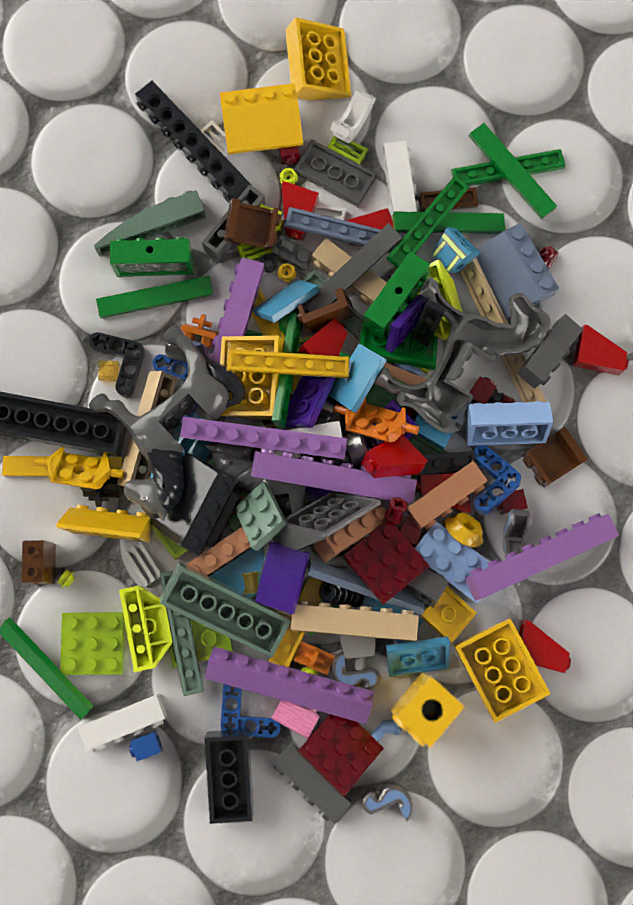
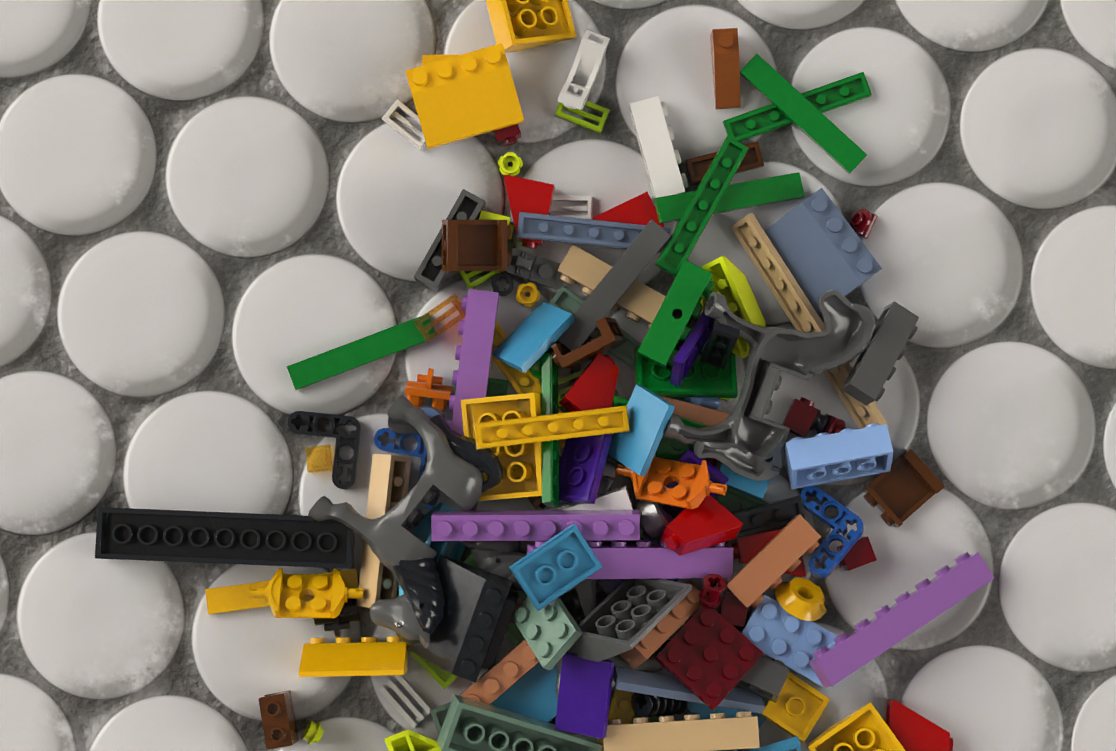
camera: 10 degrees left, 5 degrees up
sand green slope [94,190,206,256] -> none
green brick [110,237,194,277] -> none
black brick [135,80,252,203] -> none
clear yellow bush [241,571,259,594] -> none
dark grey tile [293,140,377,207] -> none
dark azure torso [432,227,480,273] -> none
flat silver animal [503,509,531,555] -> none
red slope [573,324,629,376] -> none
none -> clear orange tile [414,294,466,343]
none -> dark azure tile [509,523,603,611]
none -> dark orange slope [710,28,741,109]

